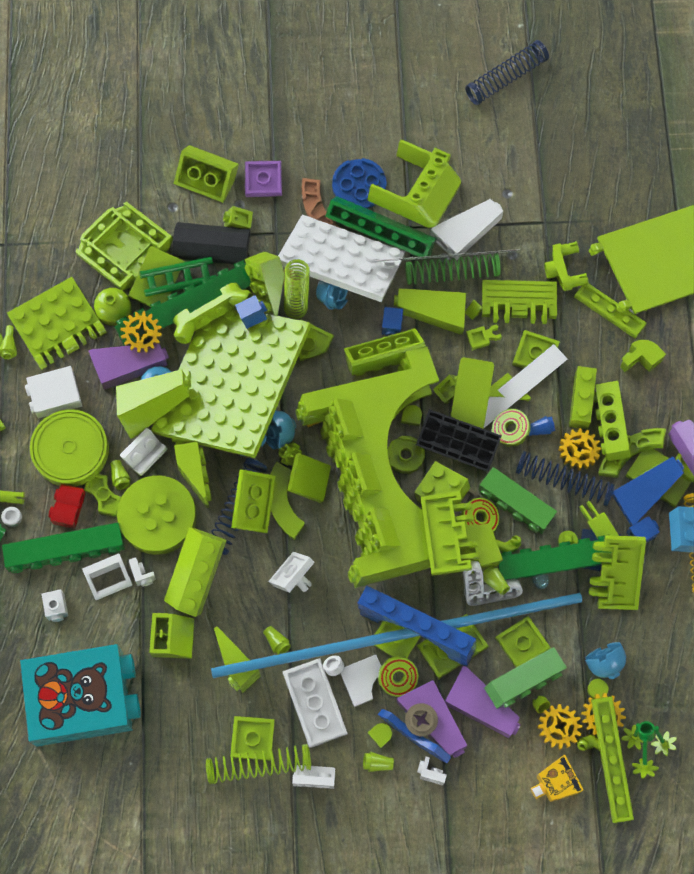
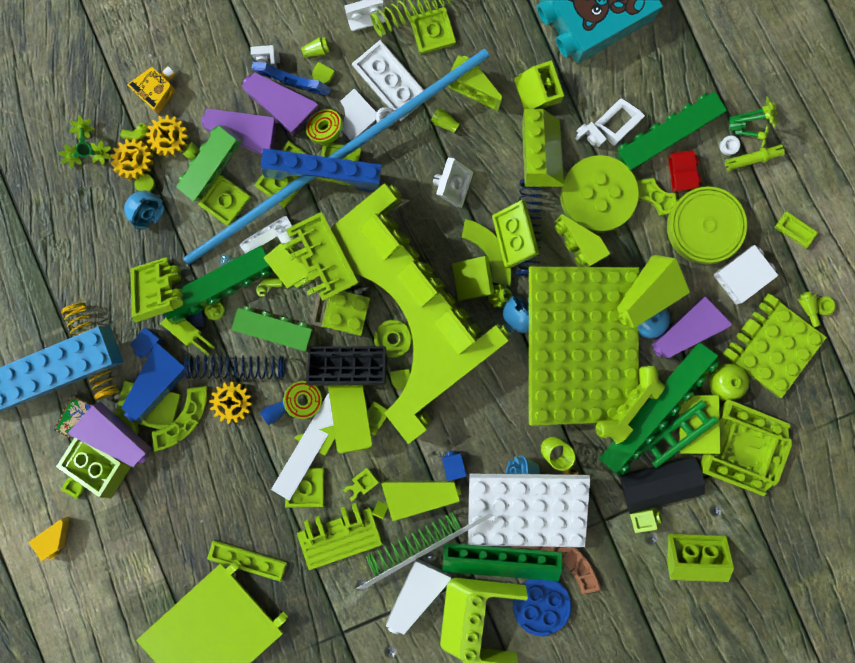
camera: 155 degrees right, 15 degrees up
white brick [42,589,68,622] -> none
lime cone [110,460,131,490] -> none
white bracket [120,428,167,476] -> none
yellow gear [121,311,162,353] -> none
brick [235,295,267,329] -> none
medium lavender plate [245,161,282,197] -> none
lime slope [245,251,285,317] -> none
lime plate [299,319,334,361] -> none
lime slope [344,328,426,376] -> none
dark tan gear [405,703,438,737] -> none
lime tile [461,498,499,531] -> none
lime cone [483,566,510,595] -> none
lime connector [544,241,589,291] -> none
lime brick [569,366,597,430] -> none
lime tile [591,696,634,823] -> none
lime brick [594,381,631,461] -> none
lime brick [620,340,666,372] -> none

